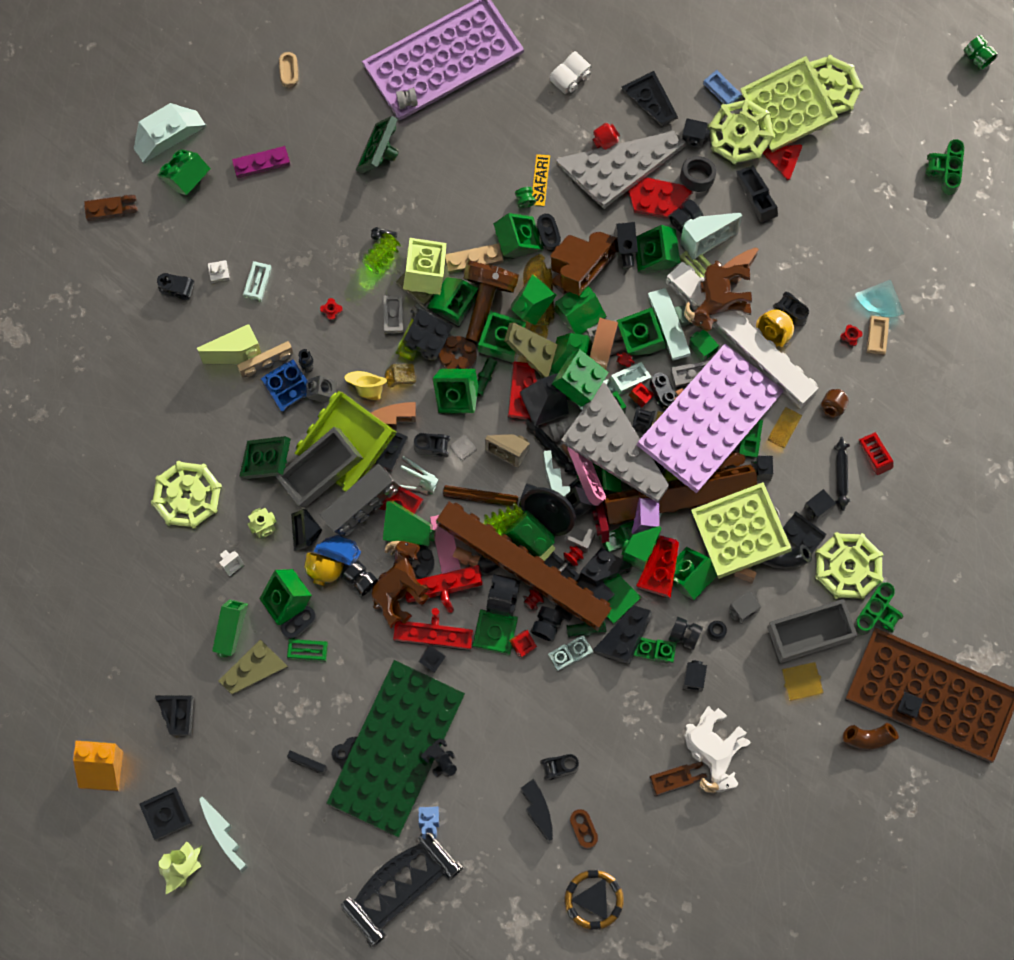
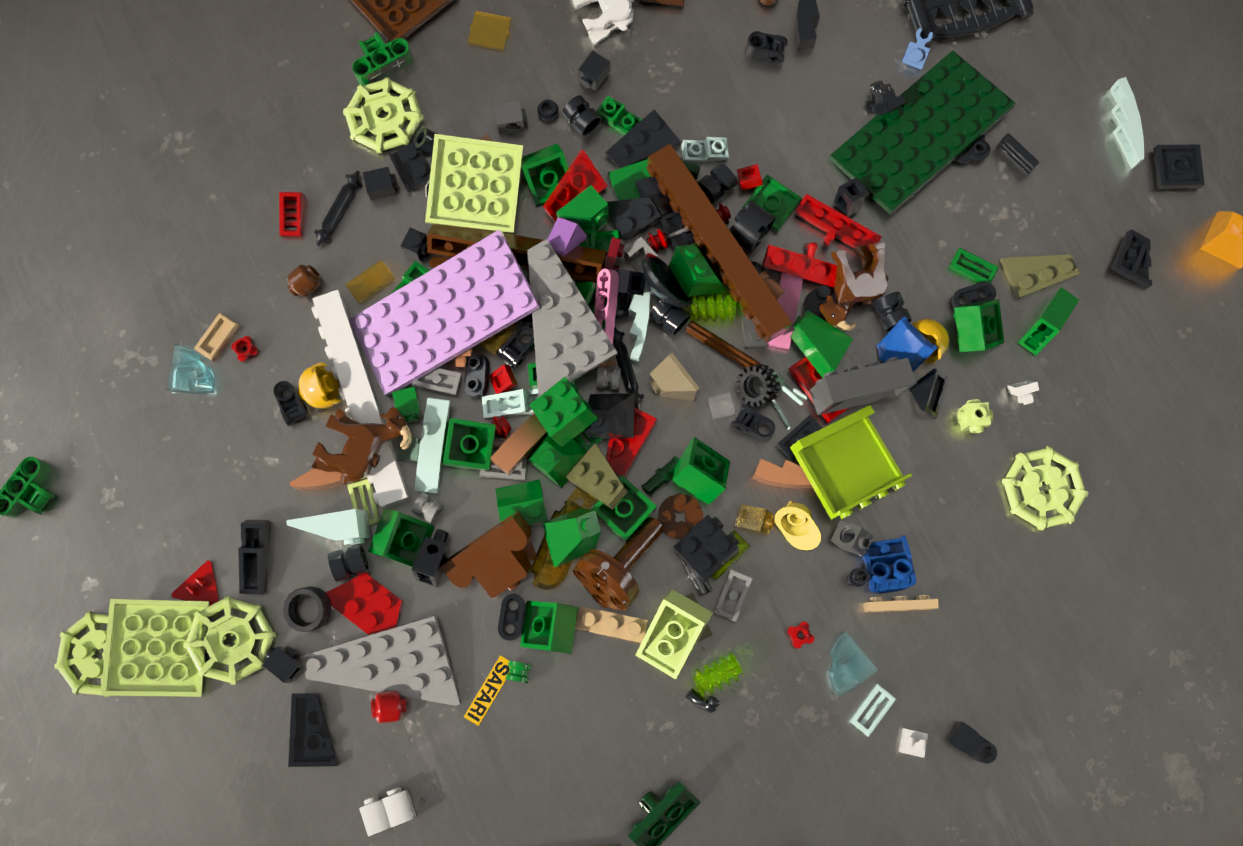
camera: 155 degrees left, 5 degrees up
yellowish green hair [158,842,202,894] -> none
yellowish green slope [197,324,261,364] -> none
dark green plate [239,436,291,479] -> none
dark grey piece [276,427,363,508] -> none
green slope [427,277,478,326] -> none
medium blue plate [703,70,742,105] -> none
dark grey piece [767,599,857,663] -> none
none -> light grey wheel [411,493,443,524]
none -> black tyre [736,364,780,407]
none -> clear light blue brick [828,631,878,698]

